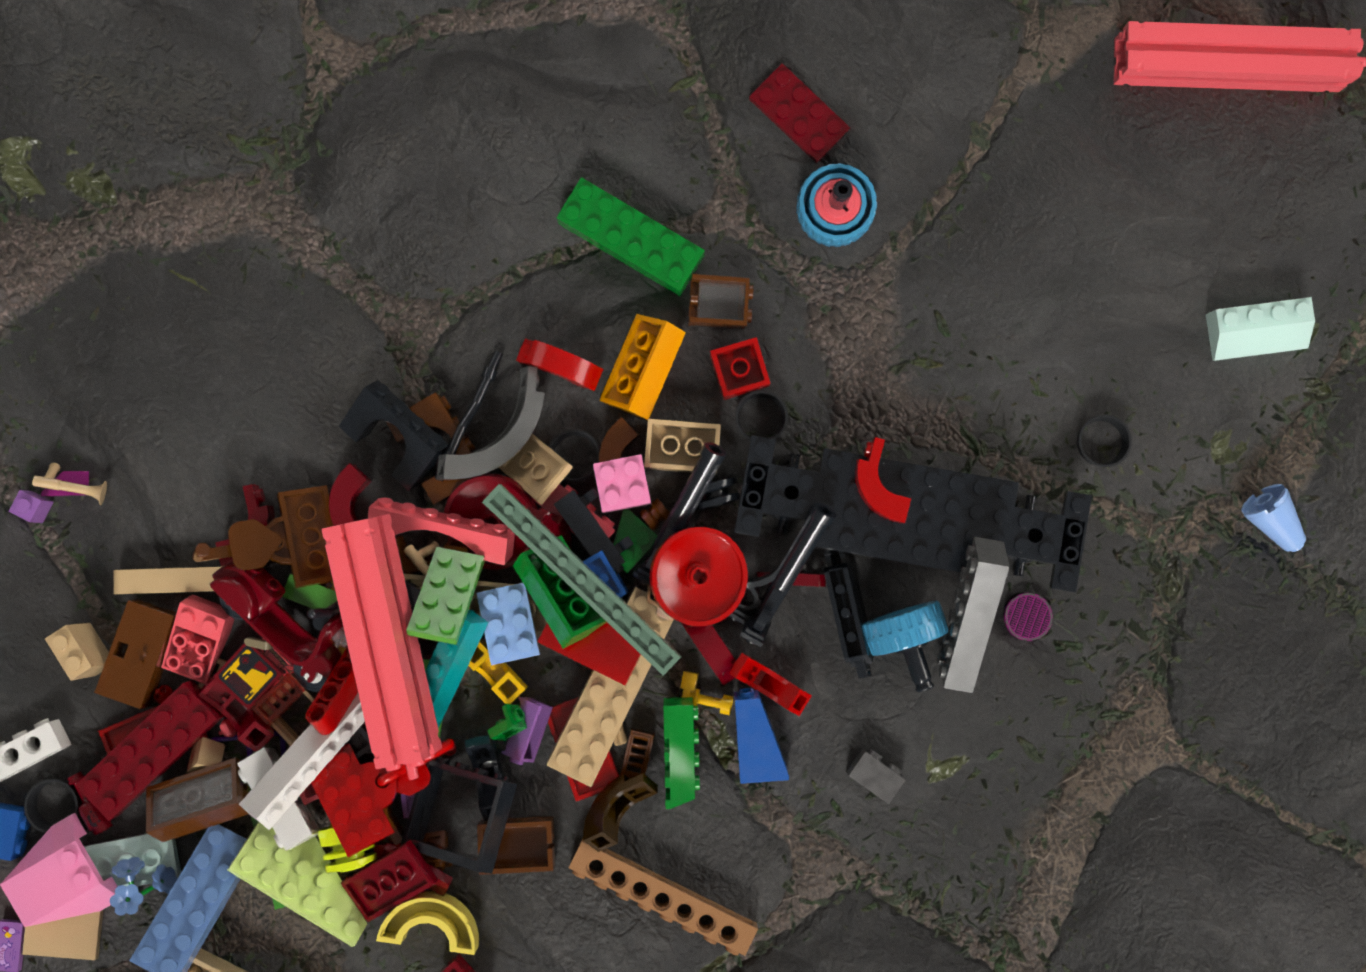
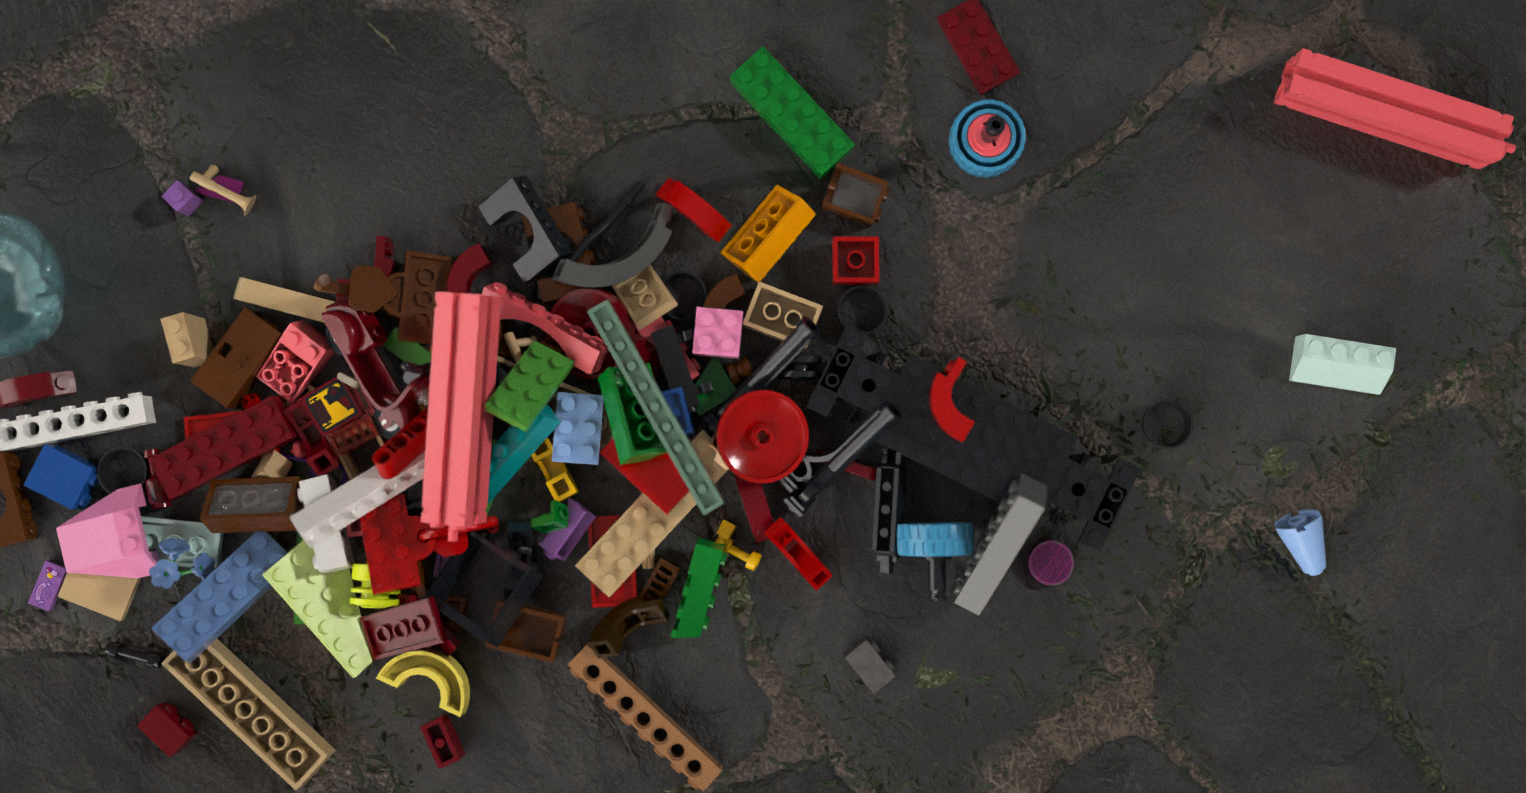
camera: 20 degrees right, 0 degrees up
blue slope [734,688,789,784] -> none

